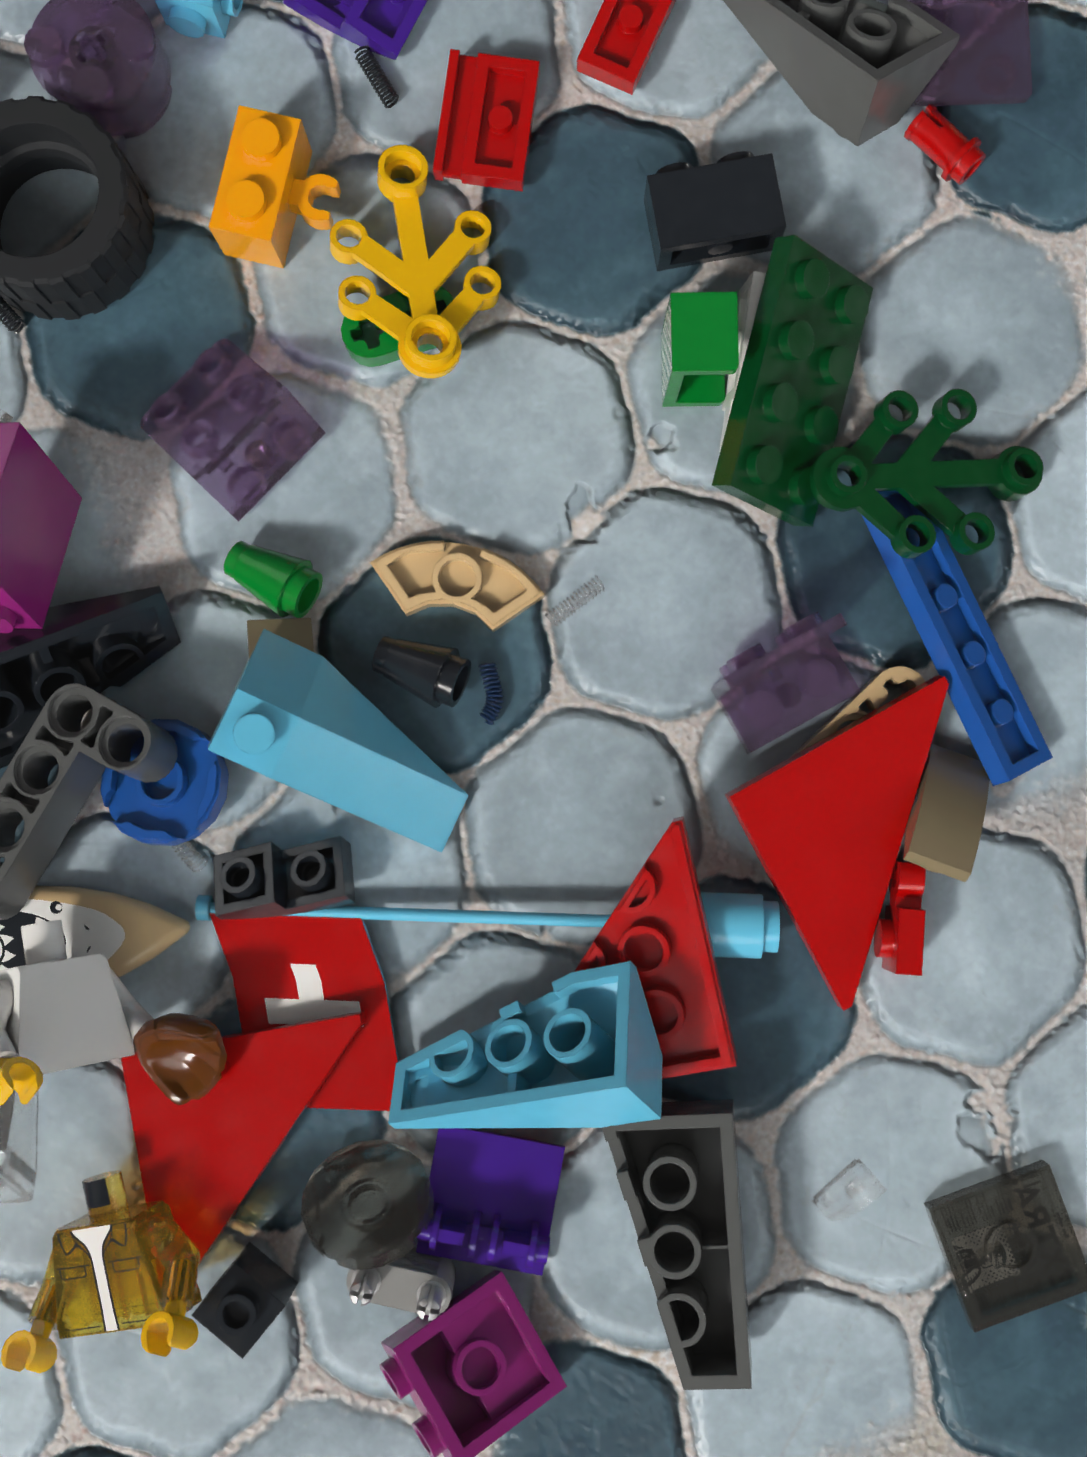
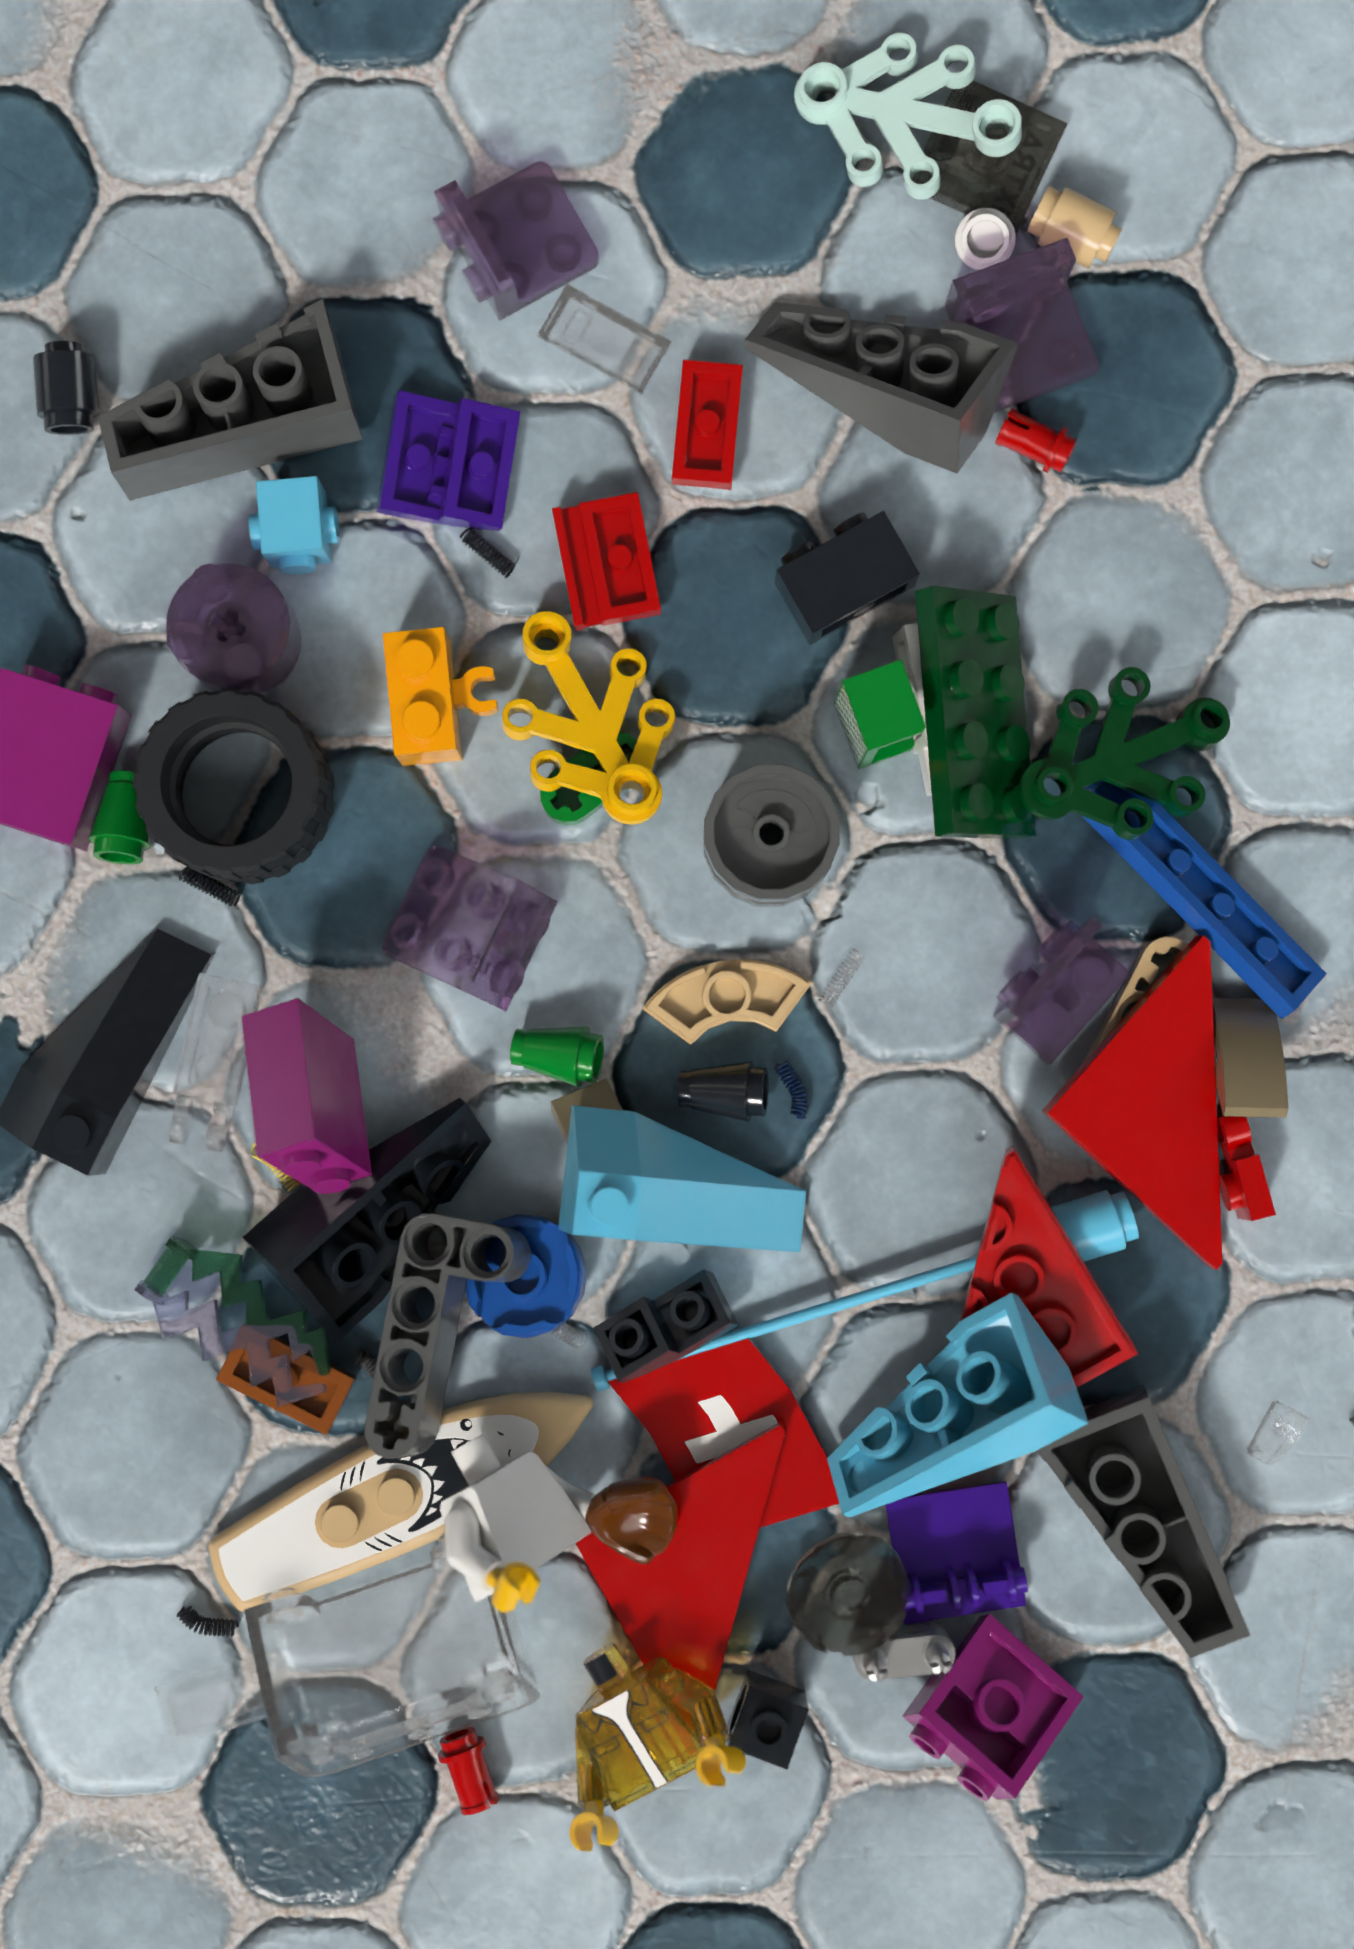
camera: 20 degrees left, 0 degrees up
none -> dark grey wheel [703,764,840,907]

